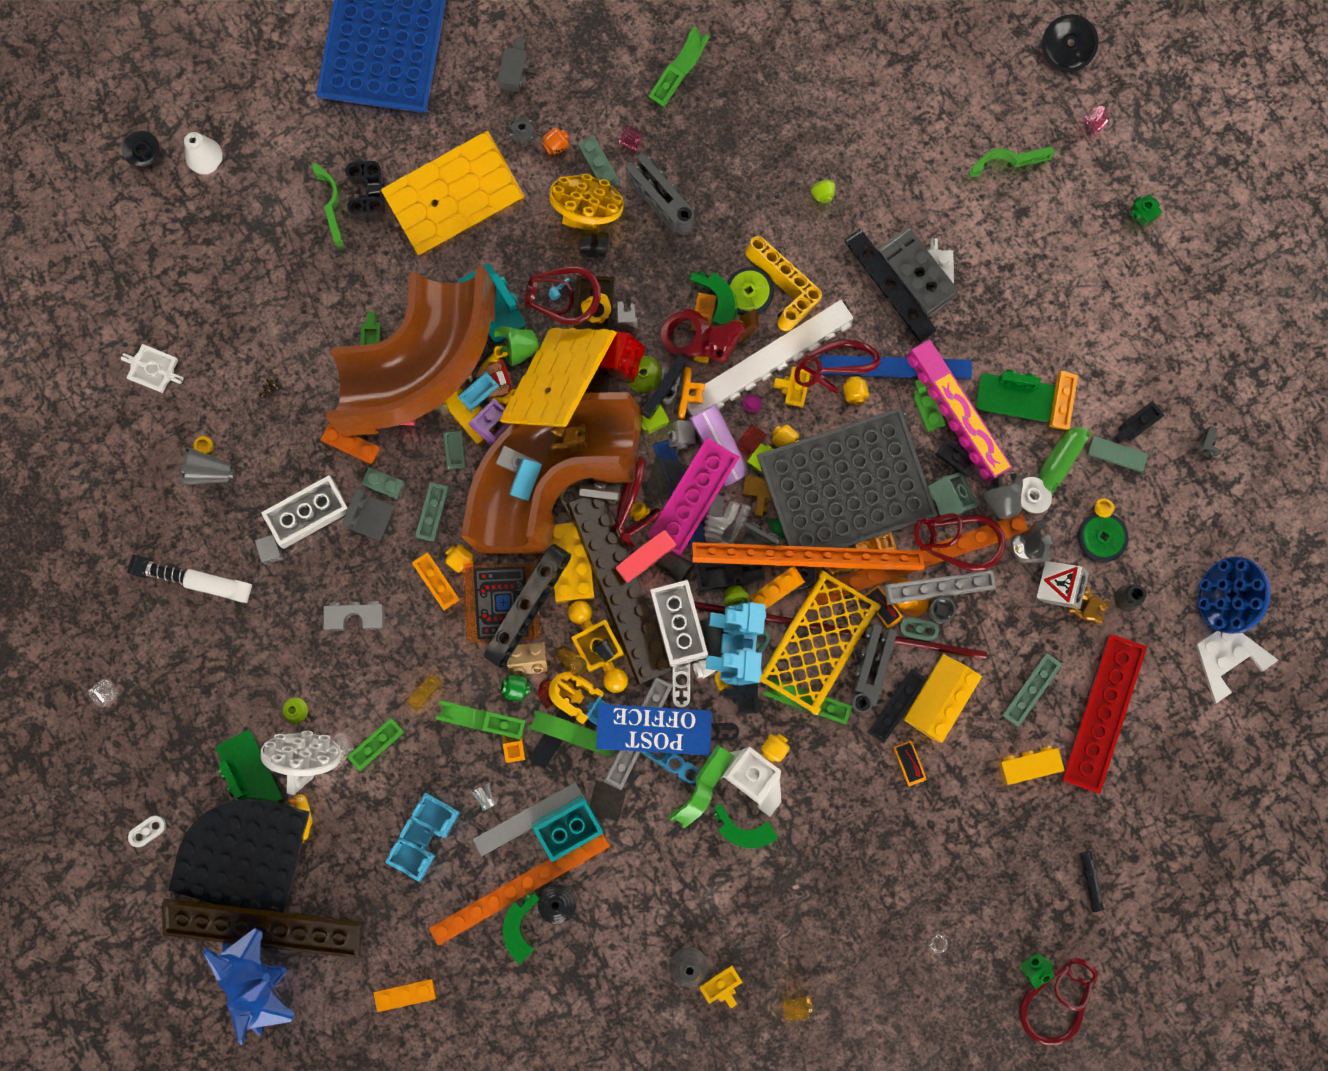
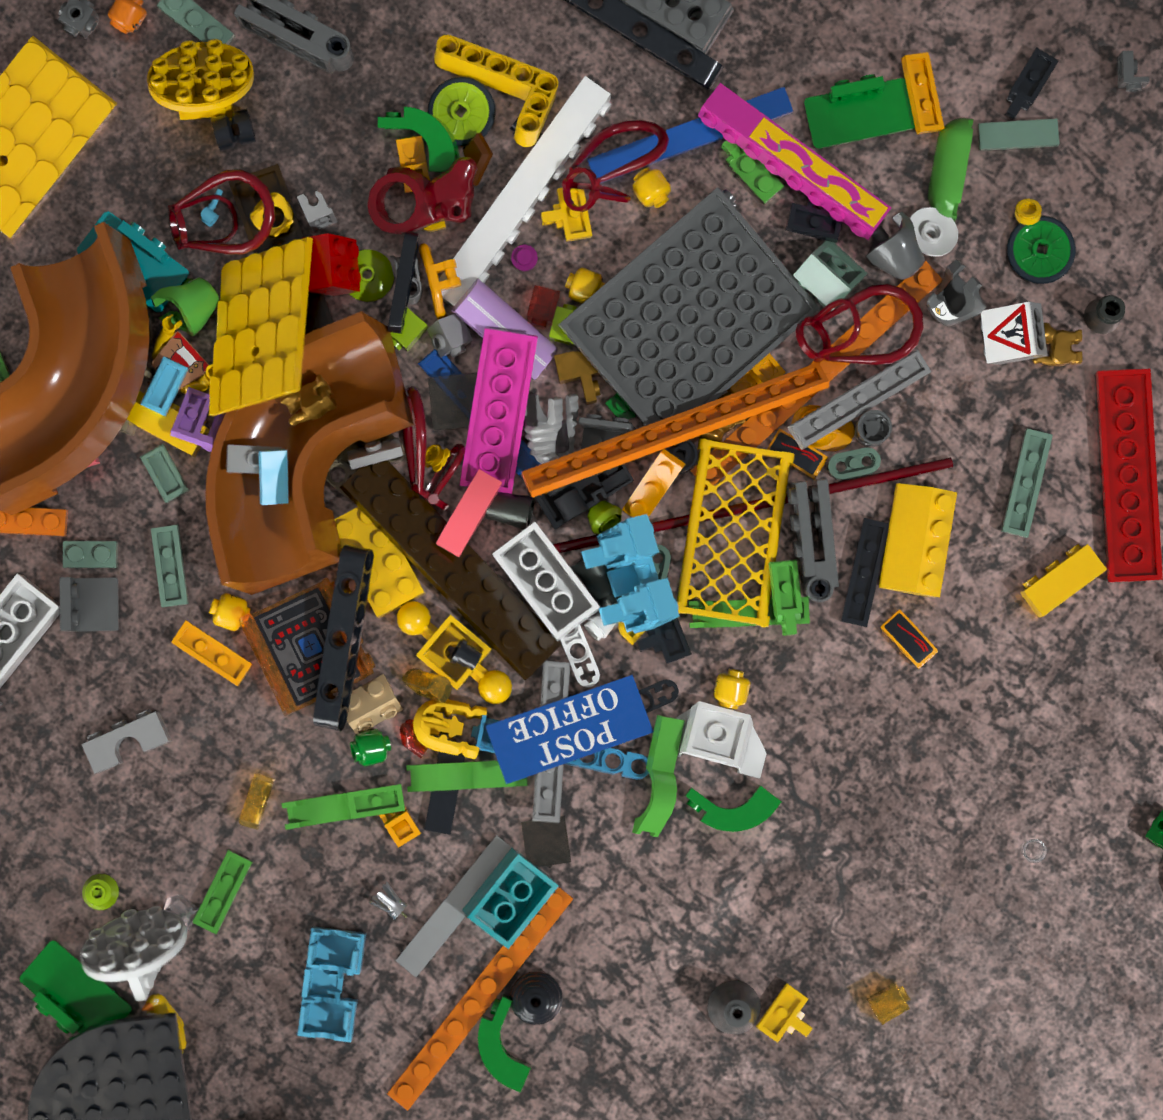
camera: 25 degrees left, 5 degrees up
none -> bright green hinge [768,560,803,636]

